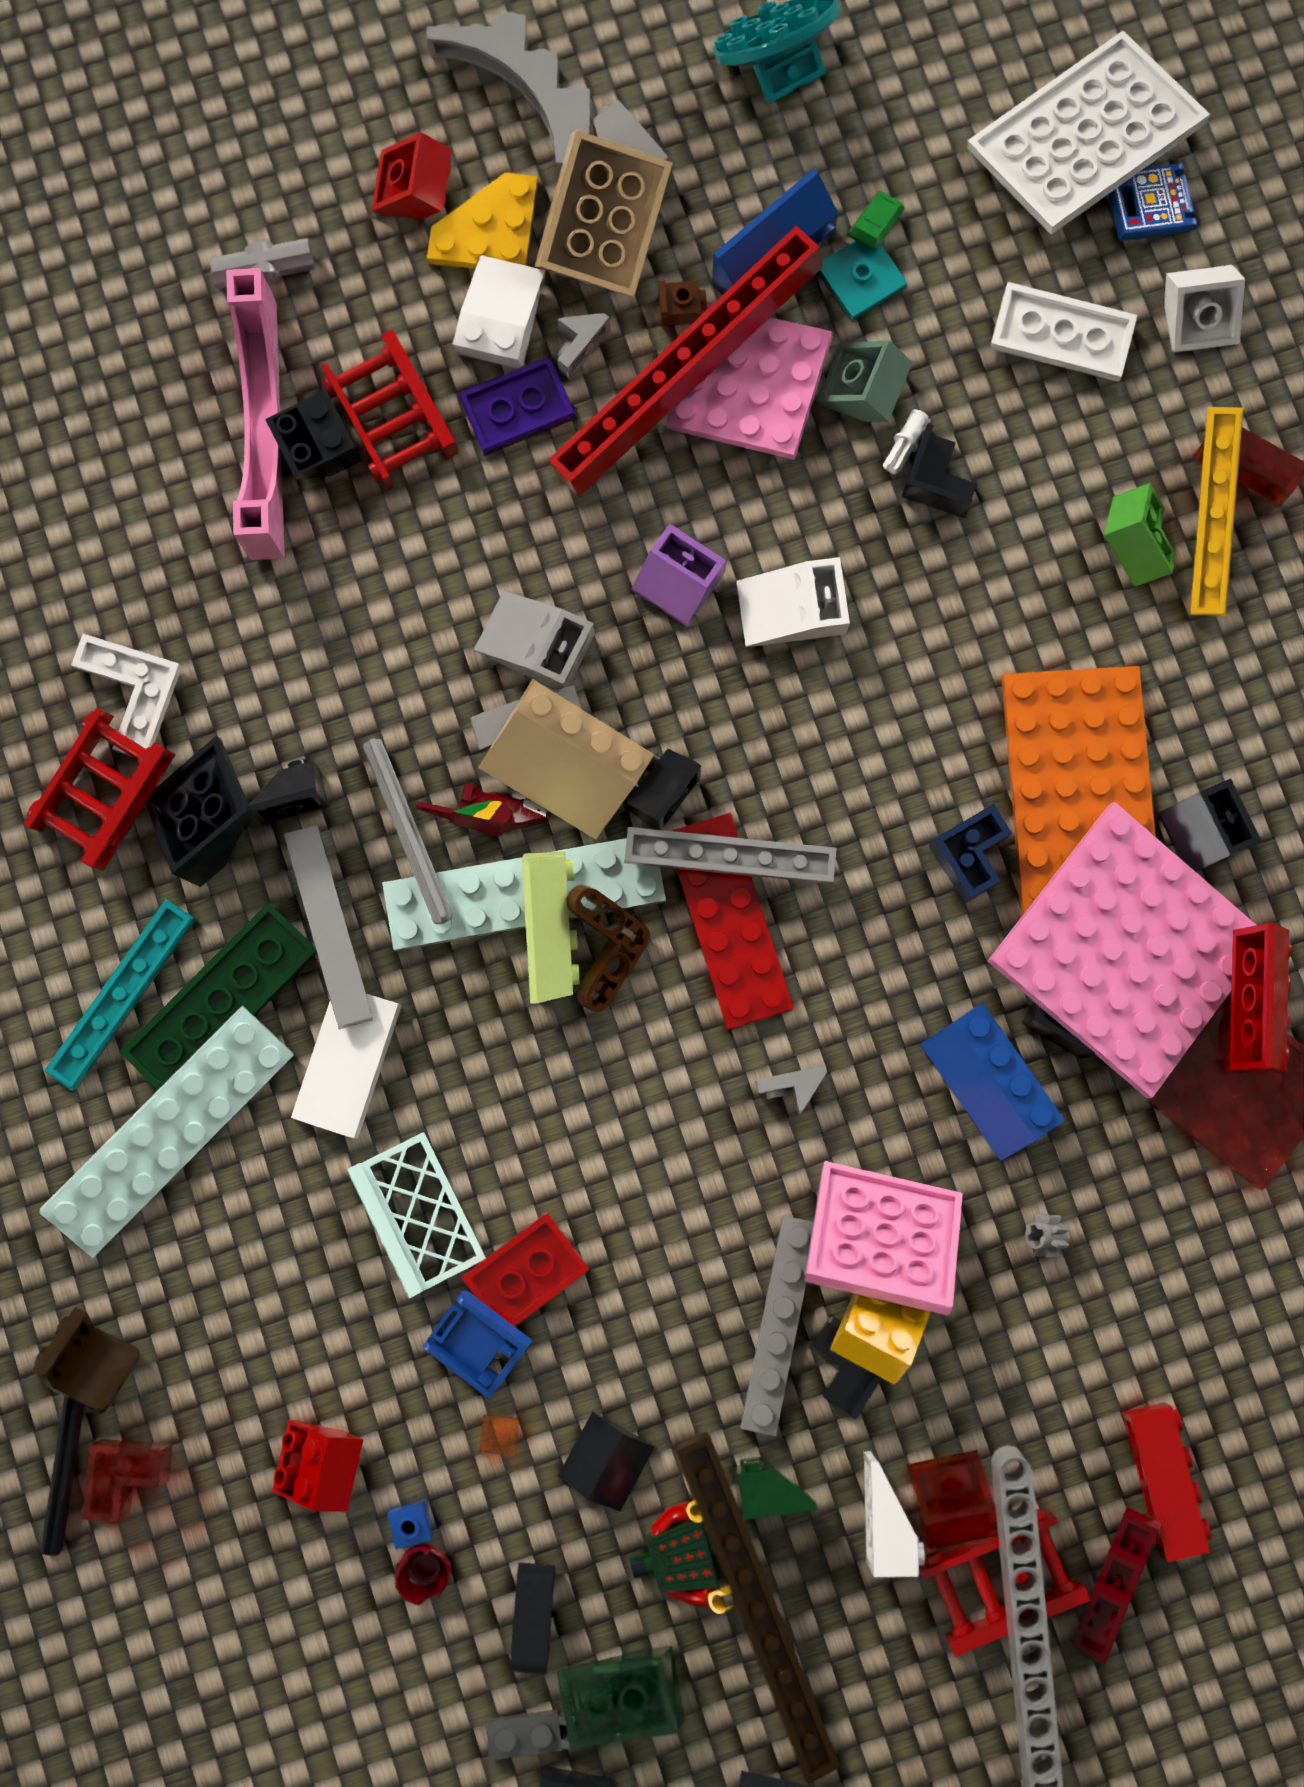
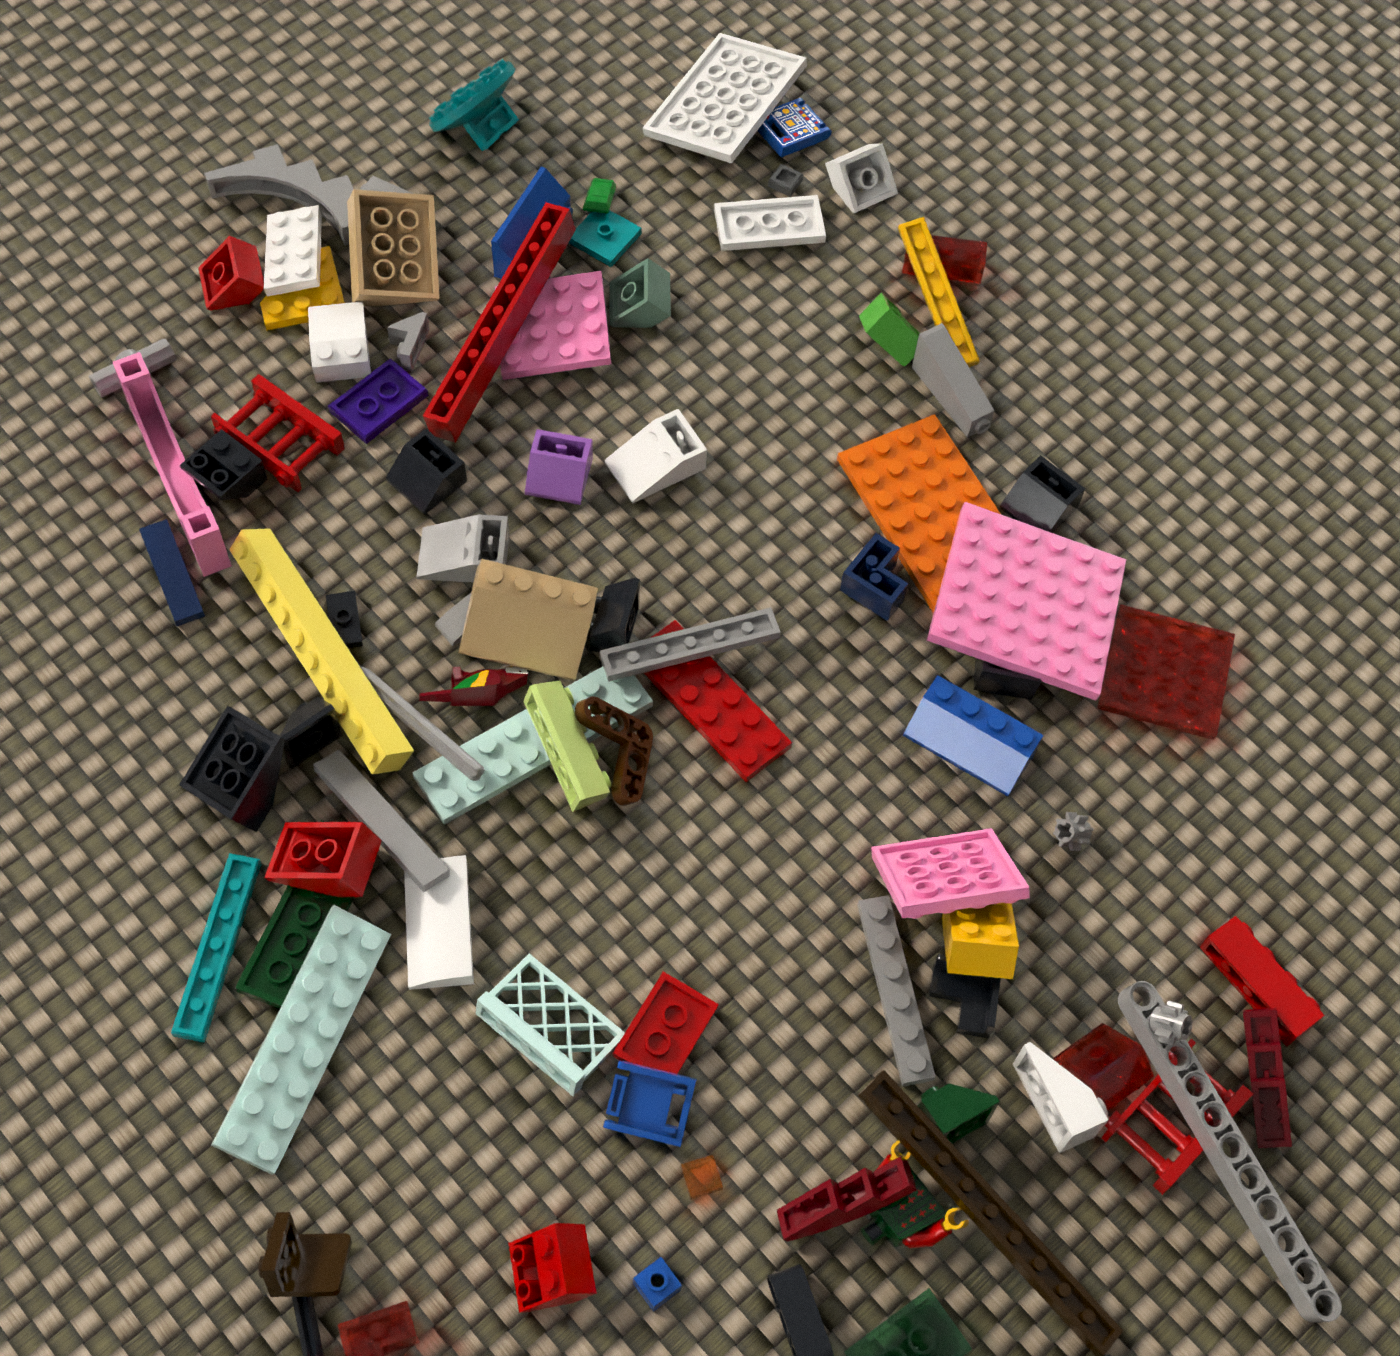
camera: 30 degrees left, 20 degrees down
red fence [24,707,176,871] -> none
white plate [71,634,182,757] -> none
dark red hair [395,1544,451,1605] -> none
black slope [558,1411,655,1512] -> none
reddish brown brick [658,280,707,326] -> none
light grey slope [755,1065,827,1115] -> none
white axle [883,410,931,475] -> none
black panel [901,423,977,518] -> none
red slope [1229,923,1292,1073] -> none
none -> dark blue tile [139,519,205,626]
none -> light yellow brick [229,528,414,775]
none -> white plate [264,205,322,297]
none -> red slope [264,822,382,897]
none -> black plate [325,591,363,649]
none -> black slope [386,429,467,515]
none -> dark grey tile [768,164,804,197]
none -> dark red slope [777,1156,917,1242]
none -> light grey slope [912,323,994,438]
none -> light grey gear [1150,1001,1193,1046]

